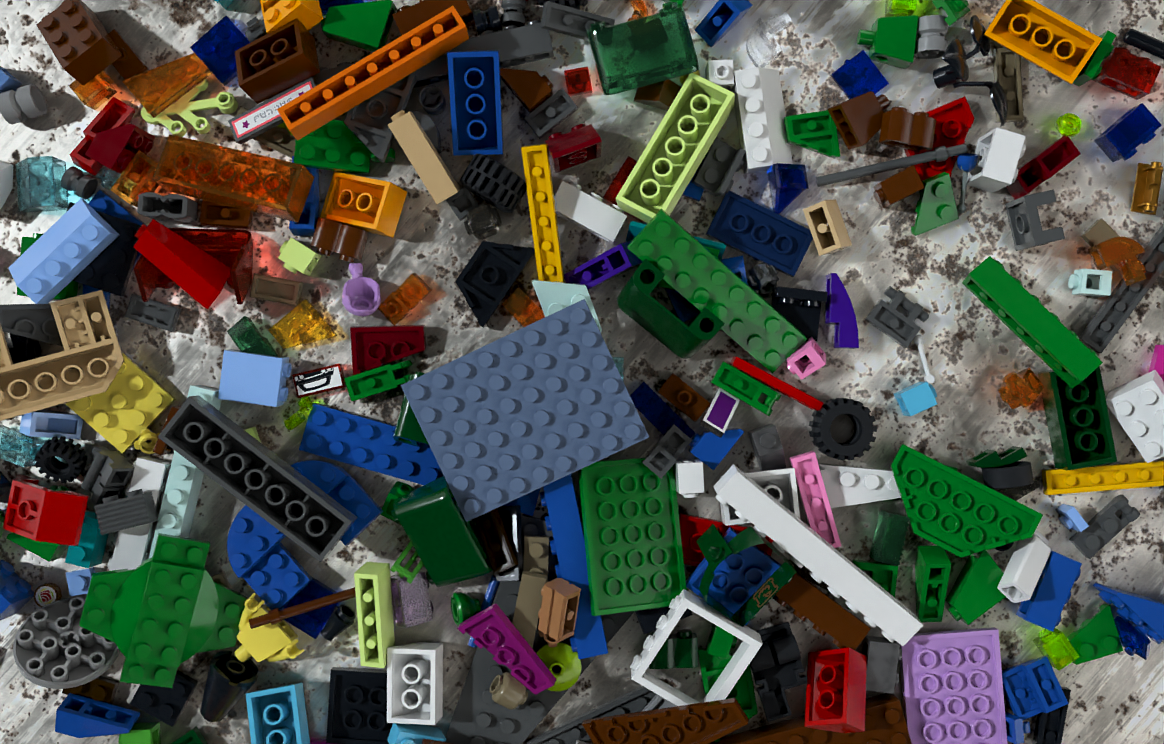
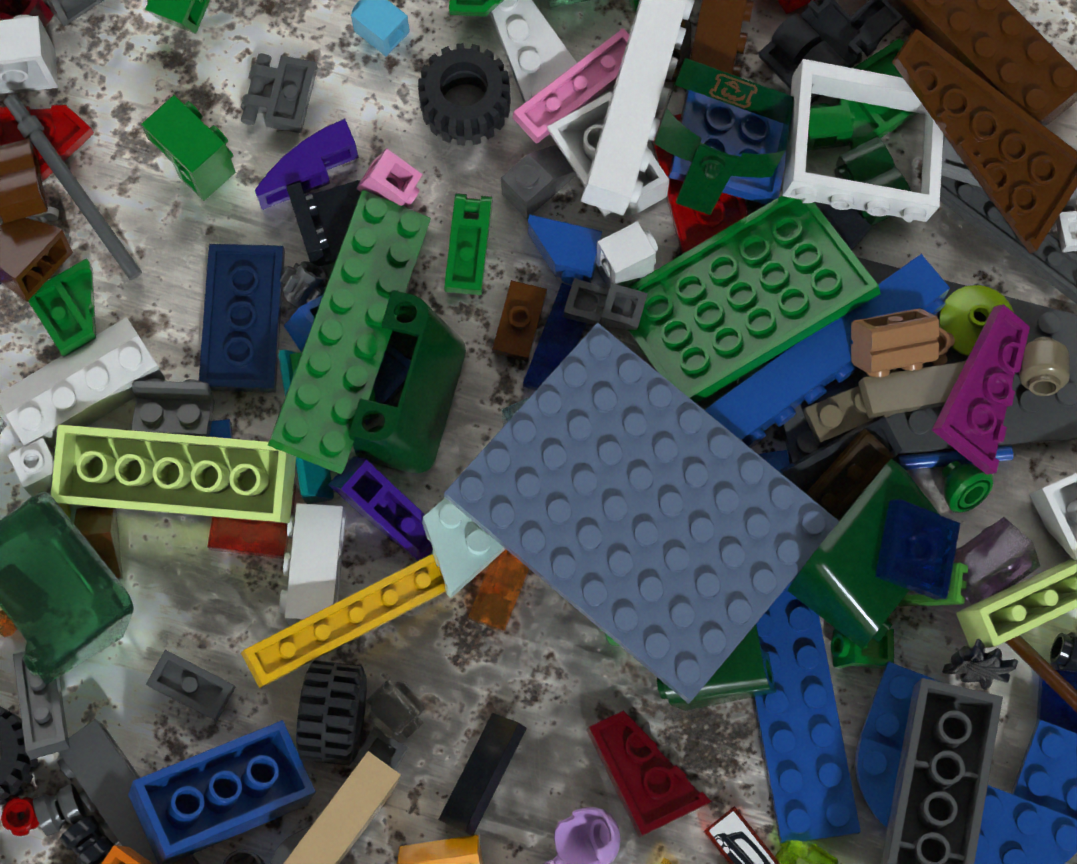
camera: 115 degrees left, 15 degrees down
green hinge [344,360,412,402] -> none
clear orange slope [378,273,432,325] -> none
black wing [455,241,535,328] -> none
reddish brown slope [500,68,553,113] -> none
dark red slope [545,124,602,173] -> none
clear red tile [564,66,592,96] -> none
tile [699,388,740,438] -> none
red tile [730,356,824,411] -> none
clear blue slope [767,163,809,214] -> none
tan brick [803,199,852,256] -> none
reddish brown slope [874,165,925,208] -> none
green wing [911,172,959,236] -> none
white hinge [913,335,935,384] -> none
hinge [957,153,978,213] -> none
none -> green brick [141,95,236,201]
none -> black tile [438,713,527,836]
none -> clear blue plate [875,499,961,600]
none -> black piece [942,639,1018,690]

